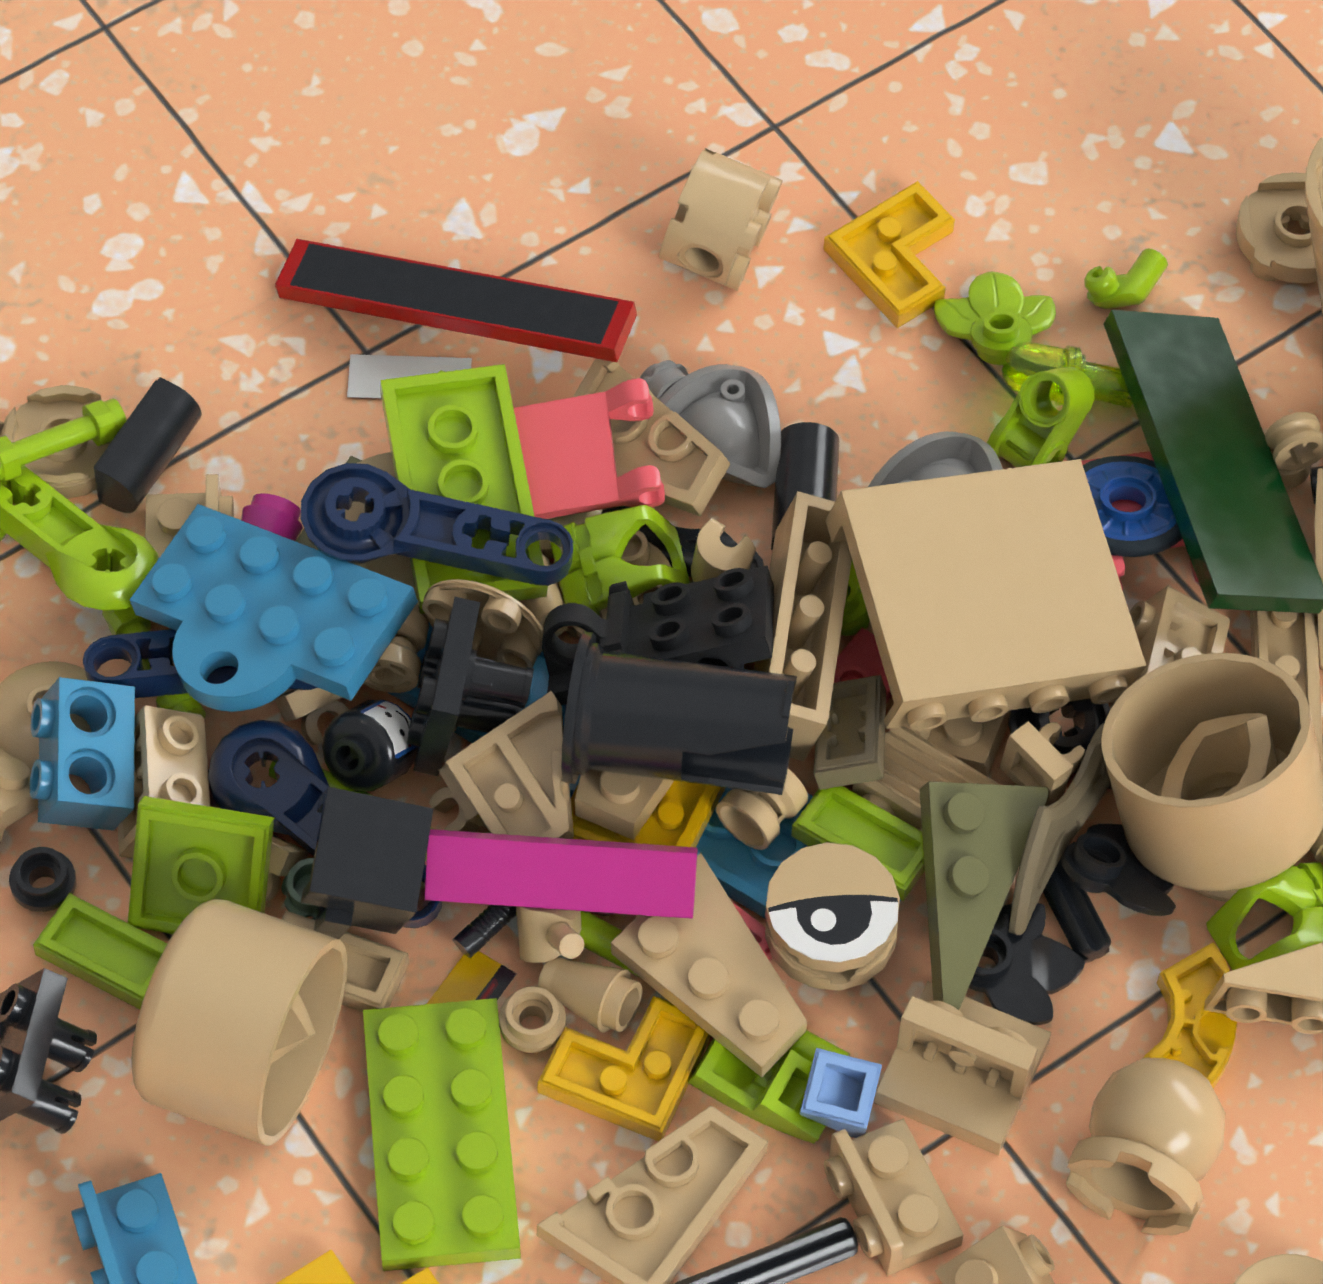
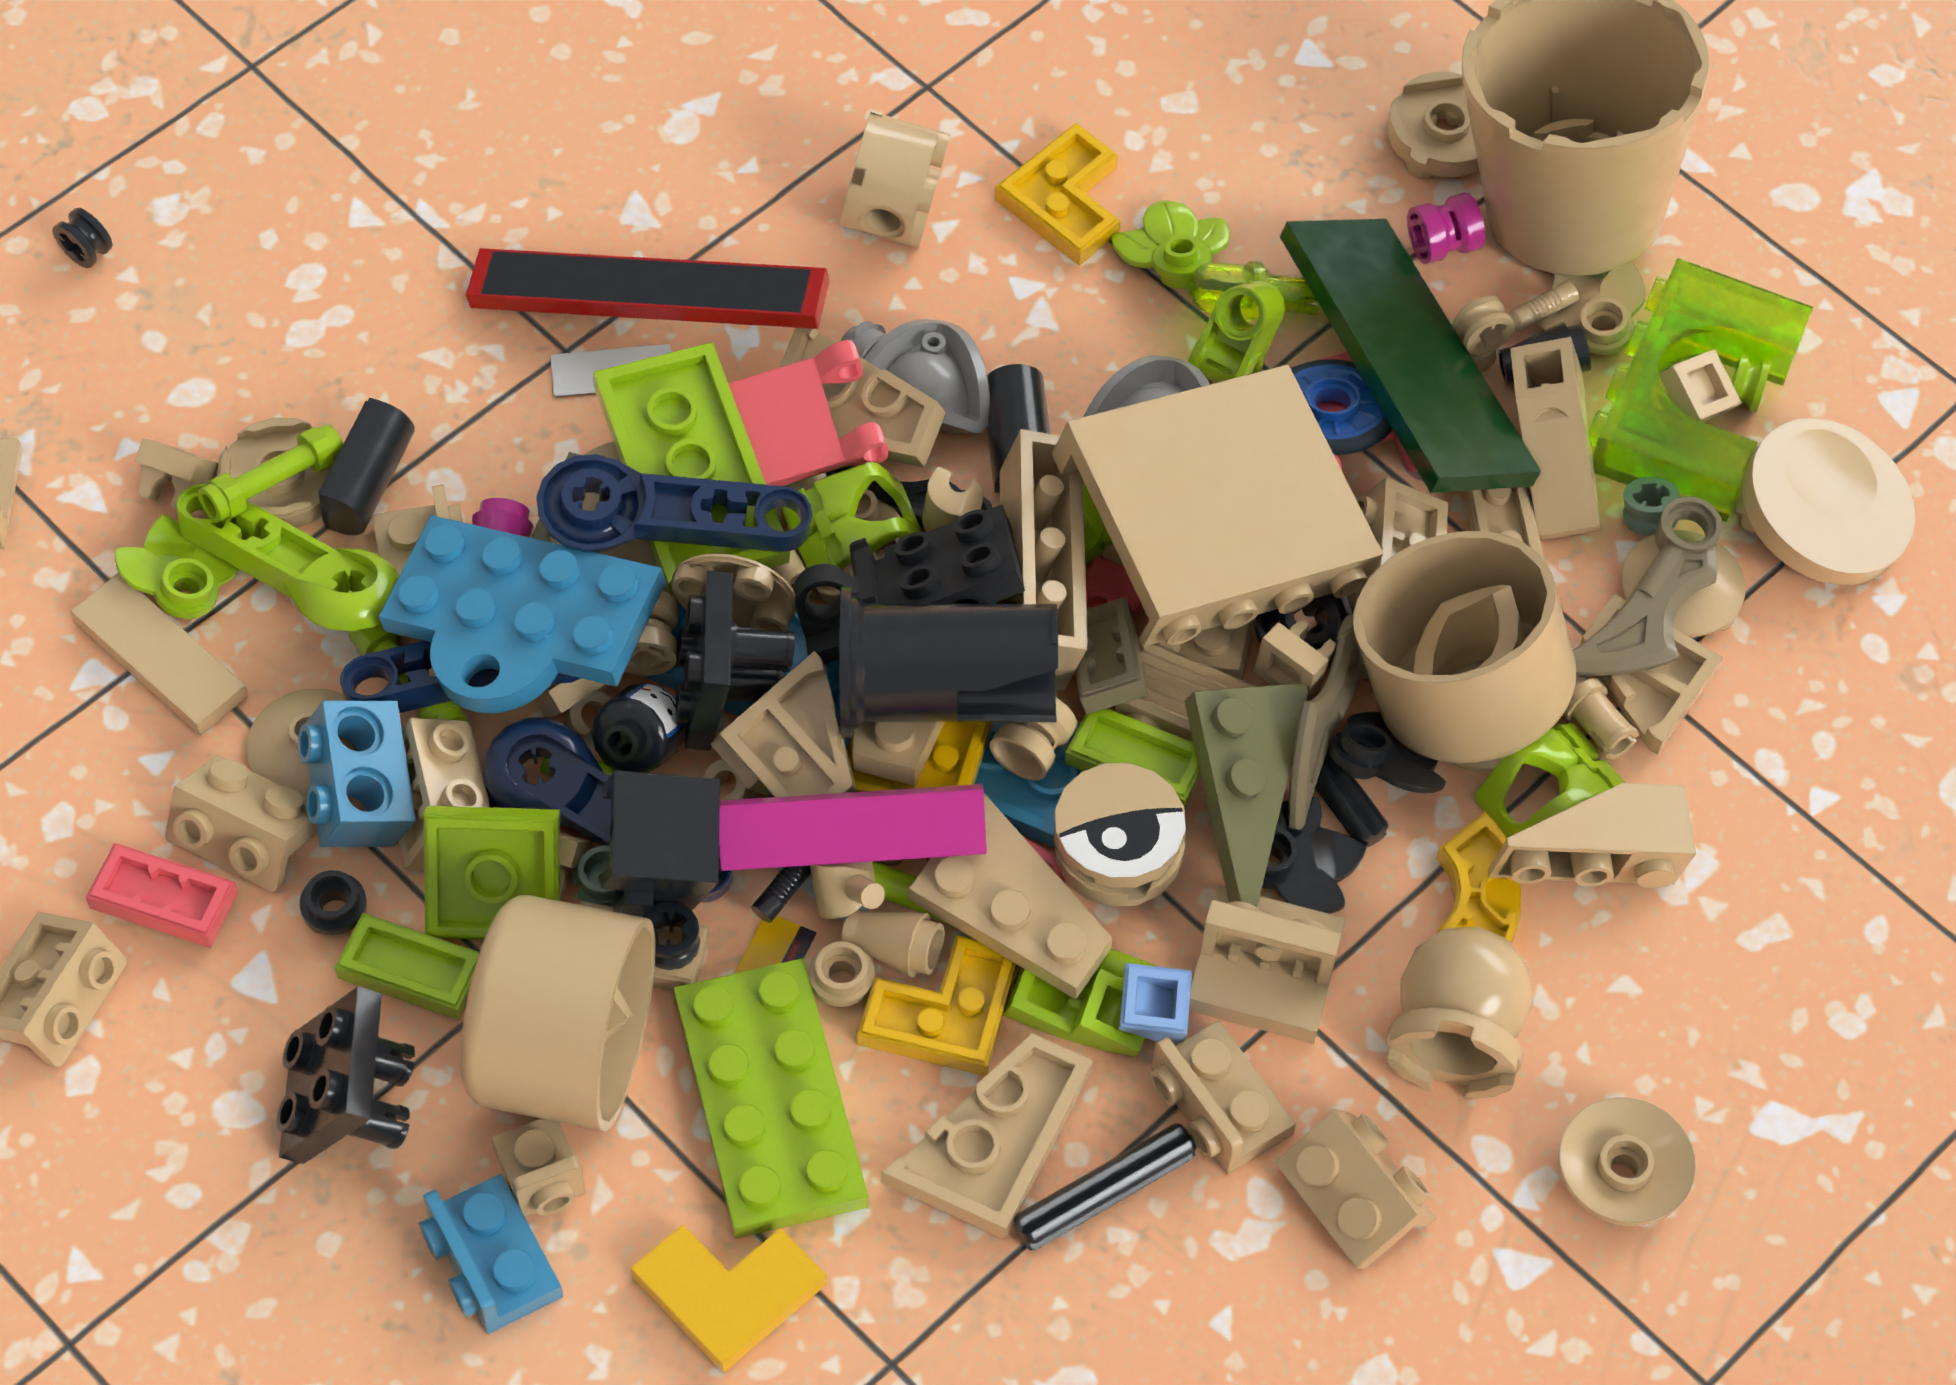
camera: 10 degrees left, 0 degrees up
lime arm [1084,248,1168,309] -> none
none -> tan bracket [491,1119,586,1217]
none -> black bush [643,902,700,970]
none -> dark pink wheel [1407,192,1485,264]

